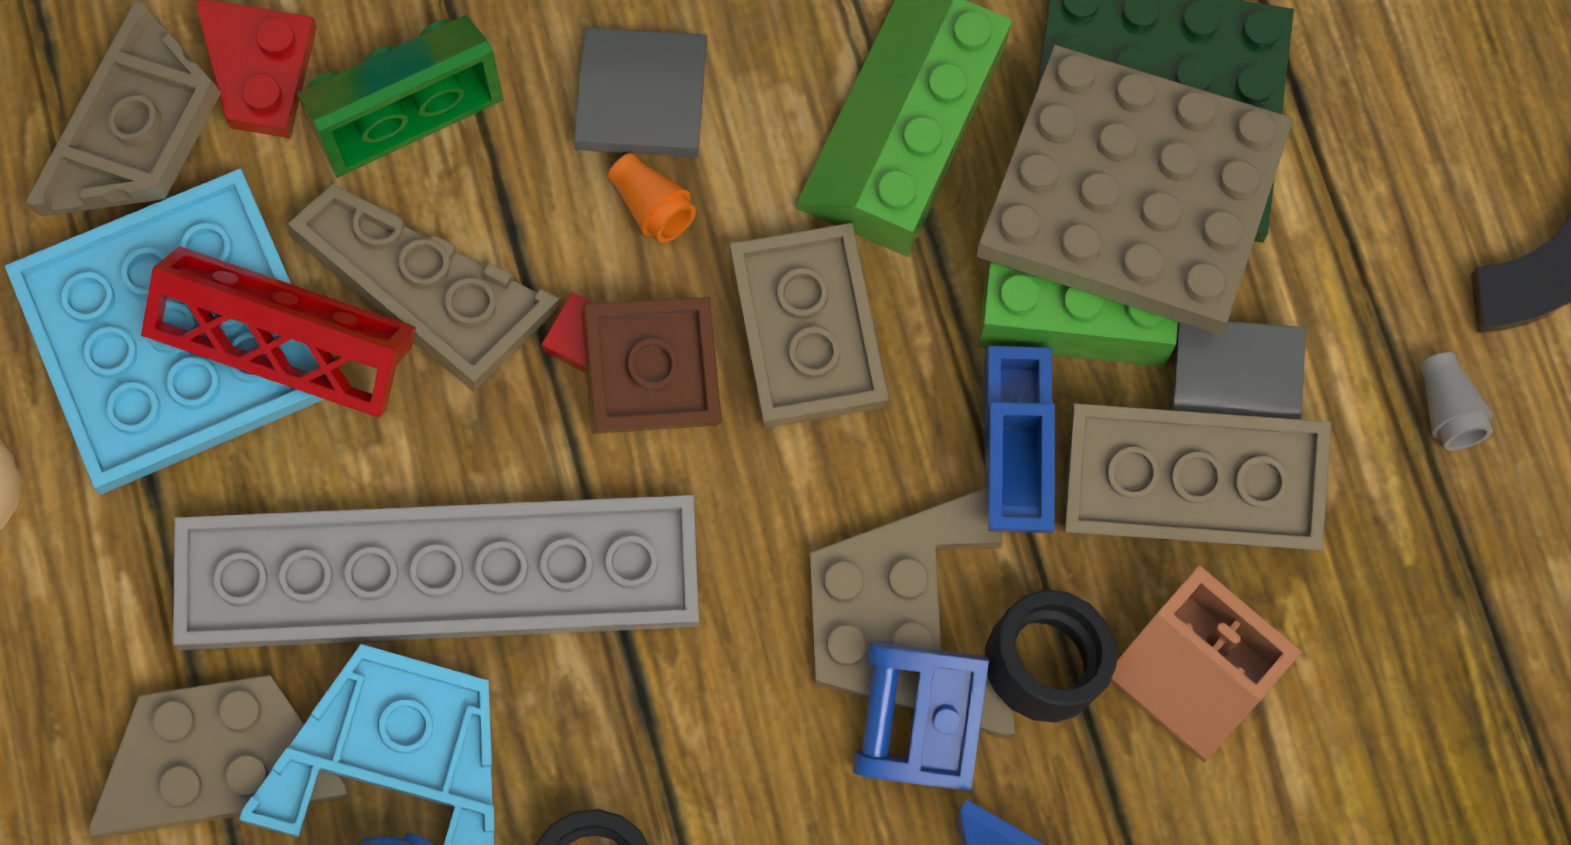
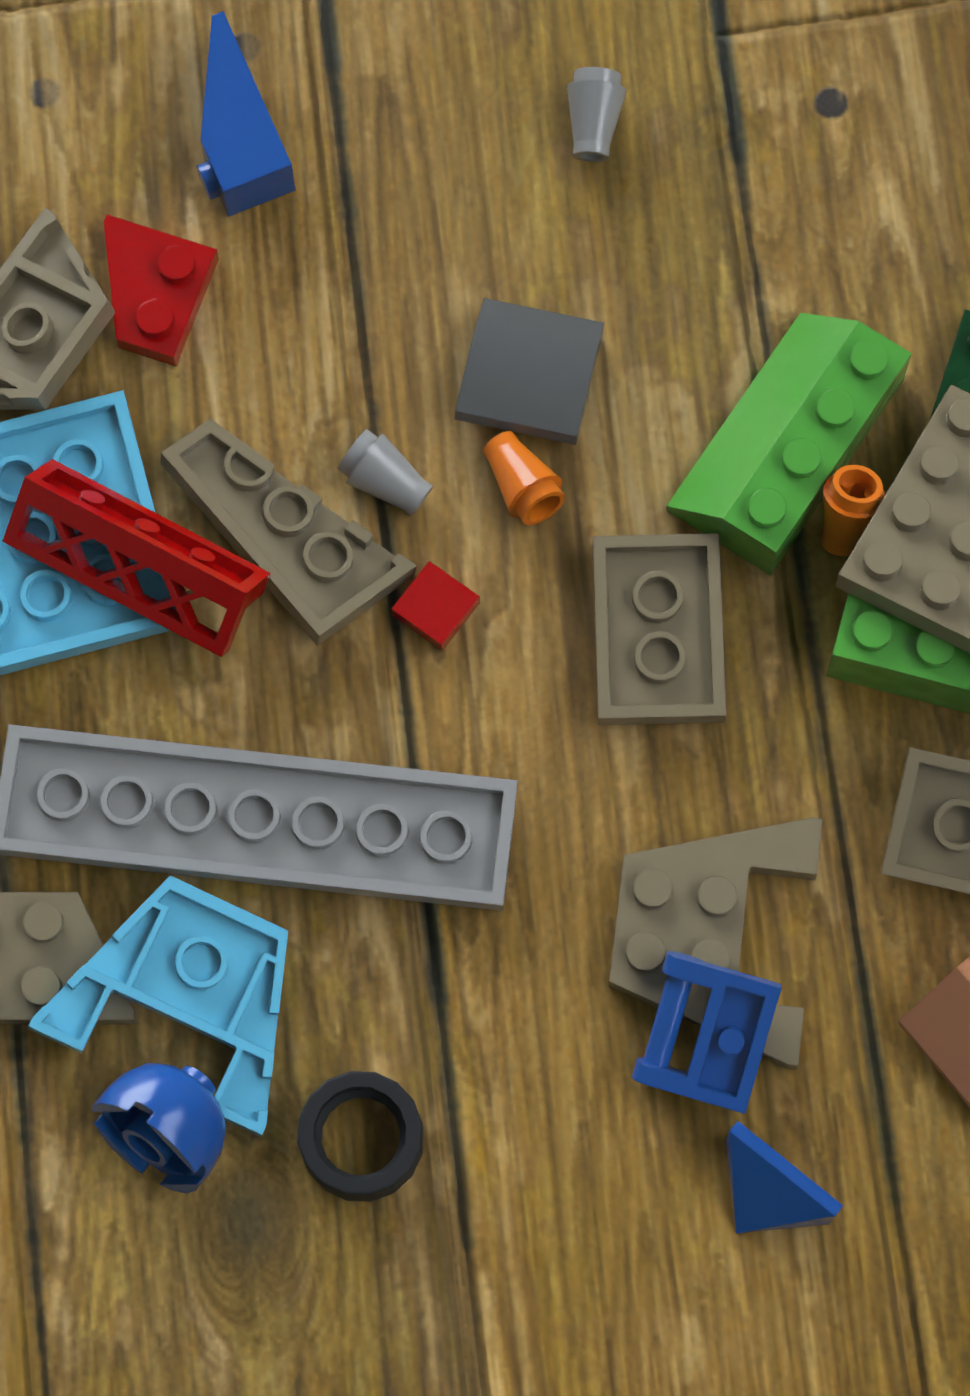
camera: 15 degrees right, 0 degrees up
green slope [297,15,503,178] -> none
reddish brown plate [581,297,722,434] -> none
blue slope [984,346,1055,533] -> none
black tyre [985,589,1117,723] -> none
none -> light grey cone [337,429,433,516]
none -> orange cone [821,465,885,556]

